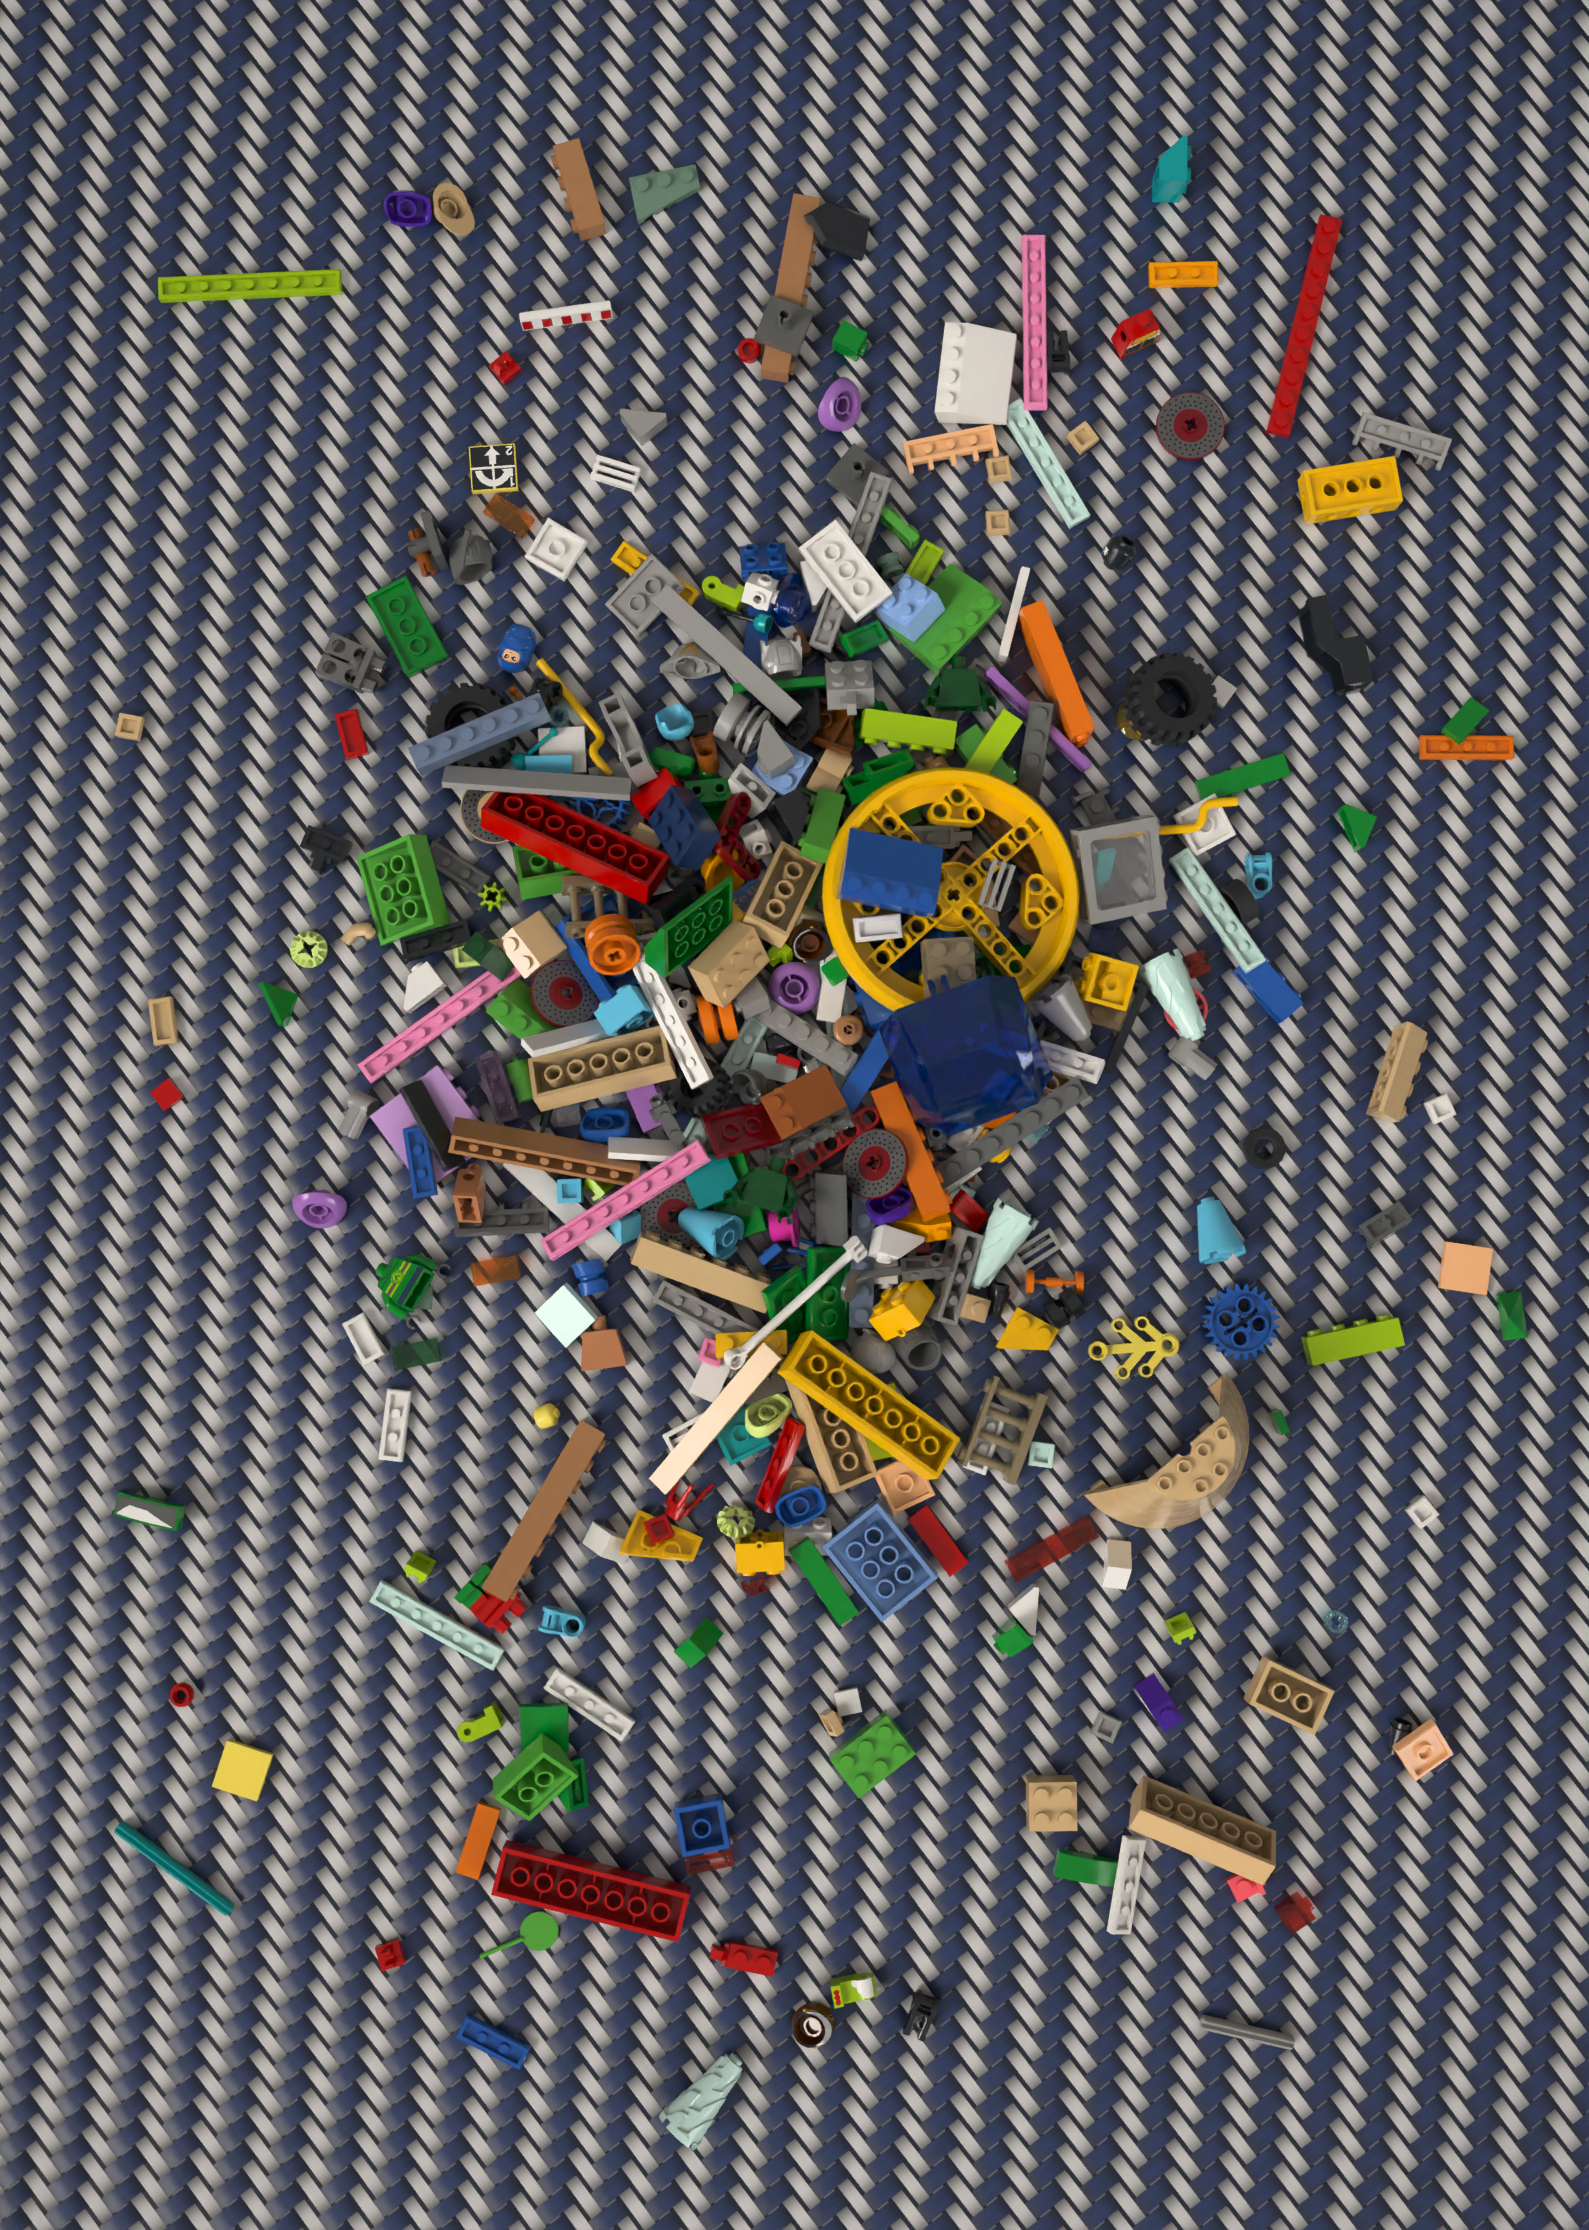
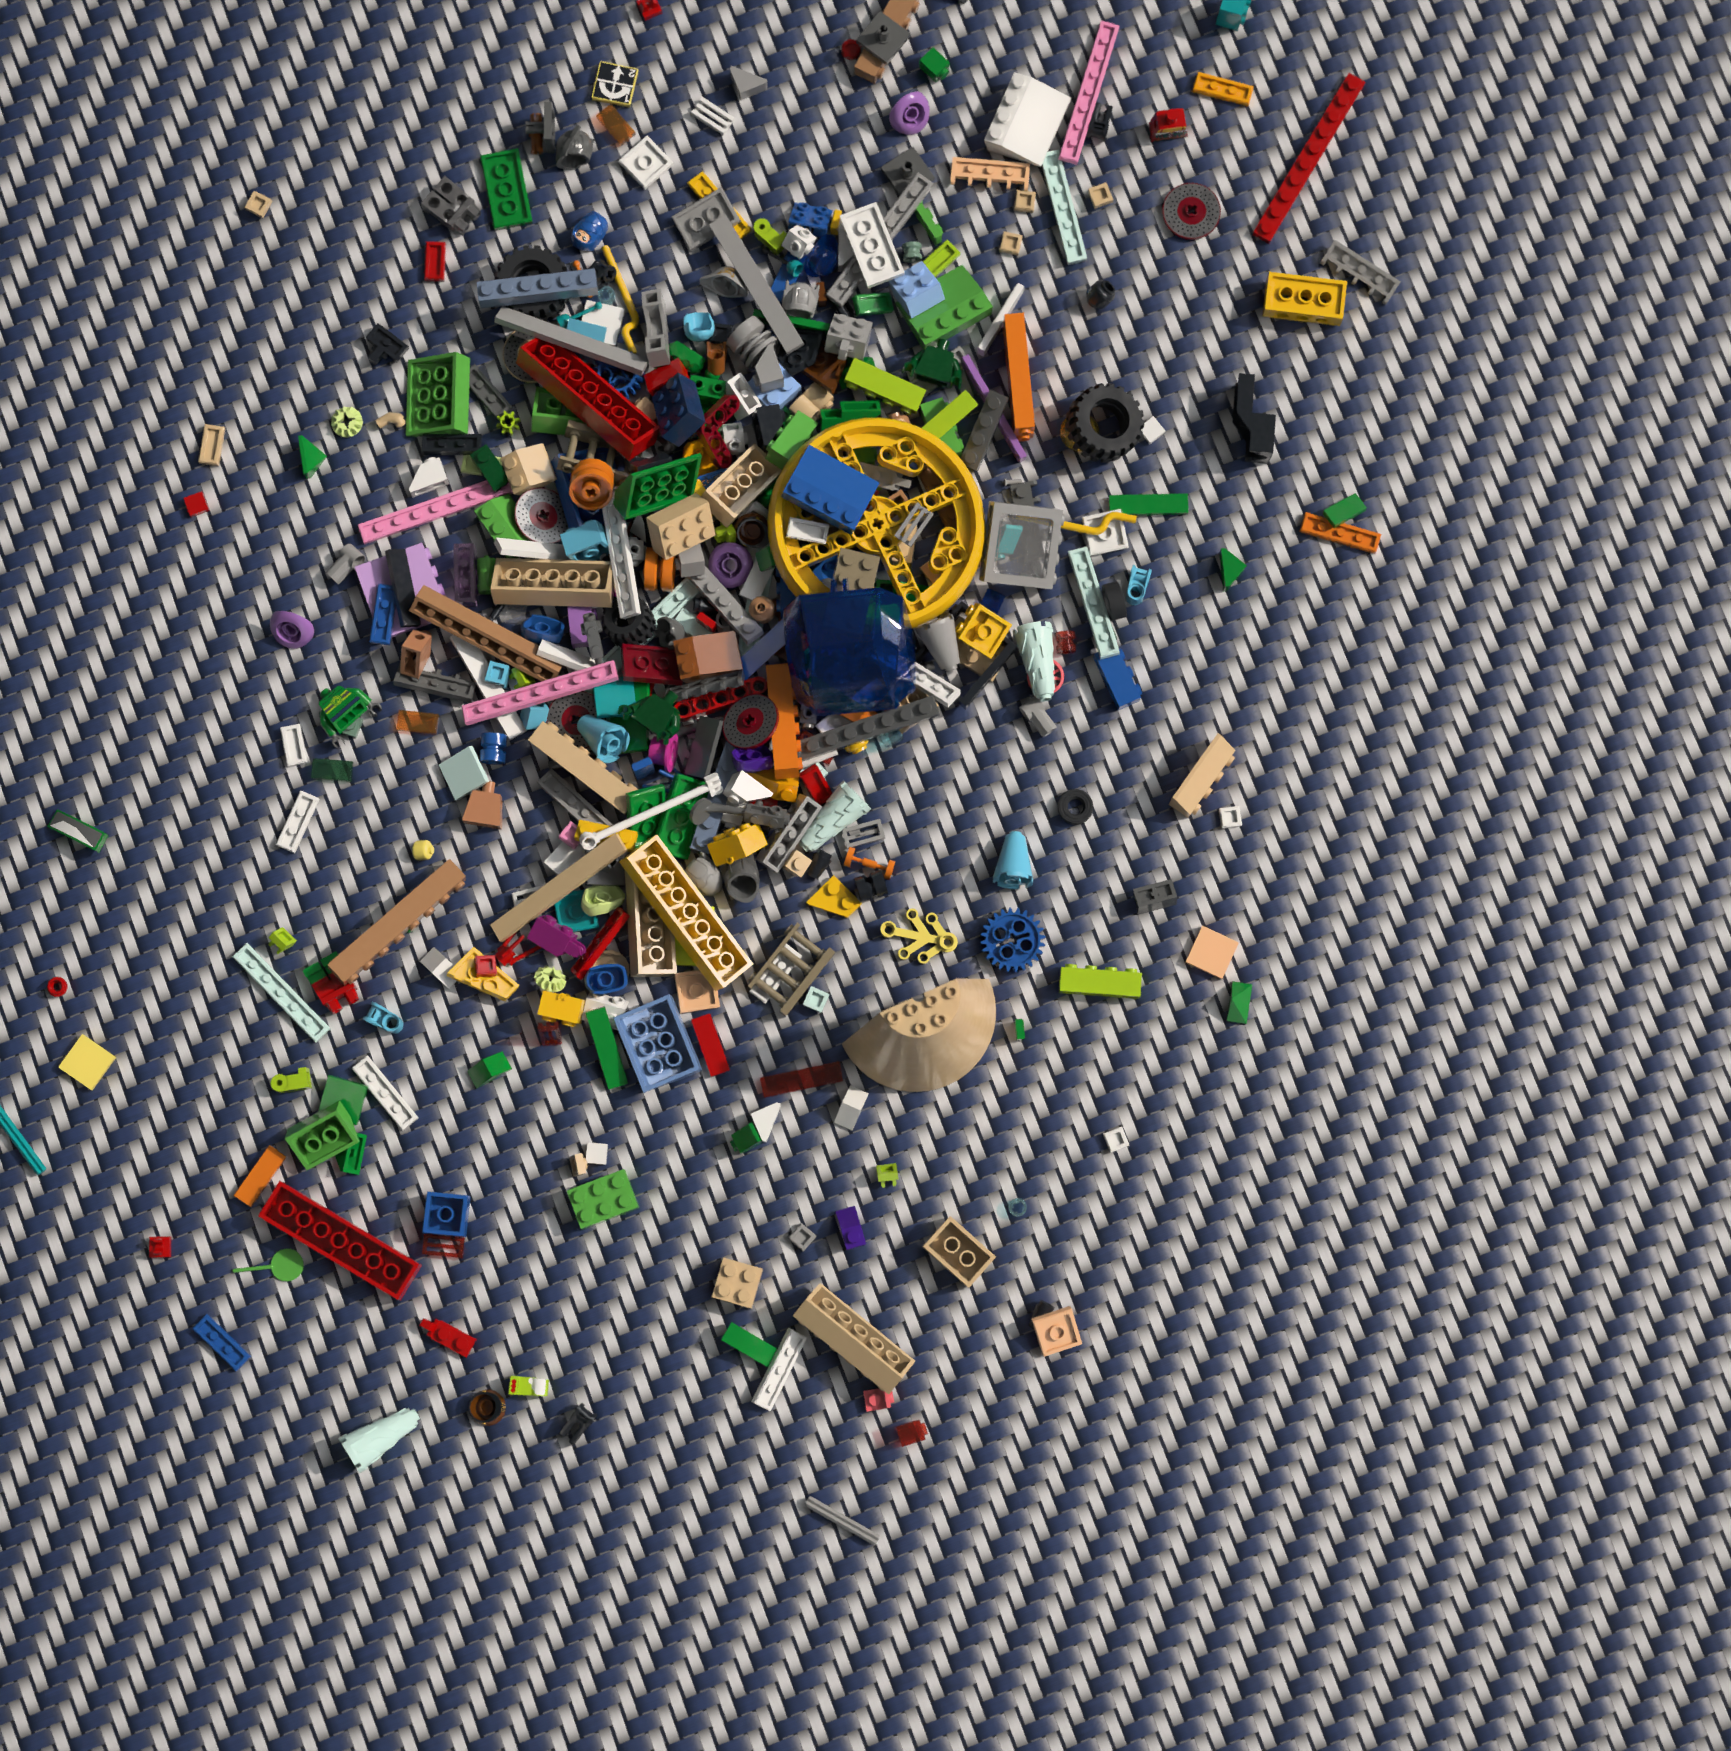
camera: 15 degrees right, 5 degrees down
none -> magenta hinge [527,915,586,958]
none -> yellow tile [830,209,842,236]

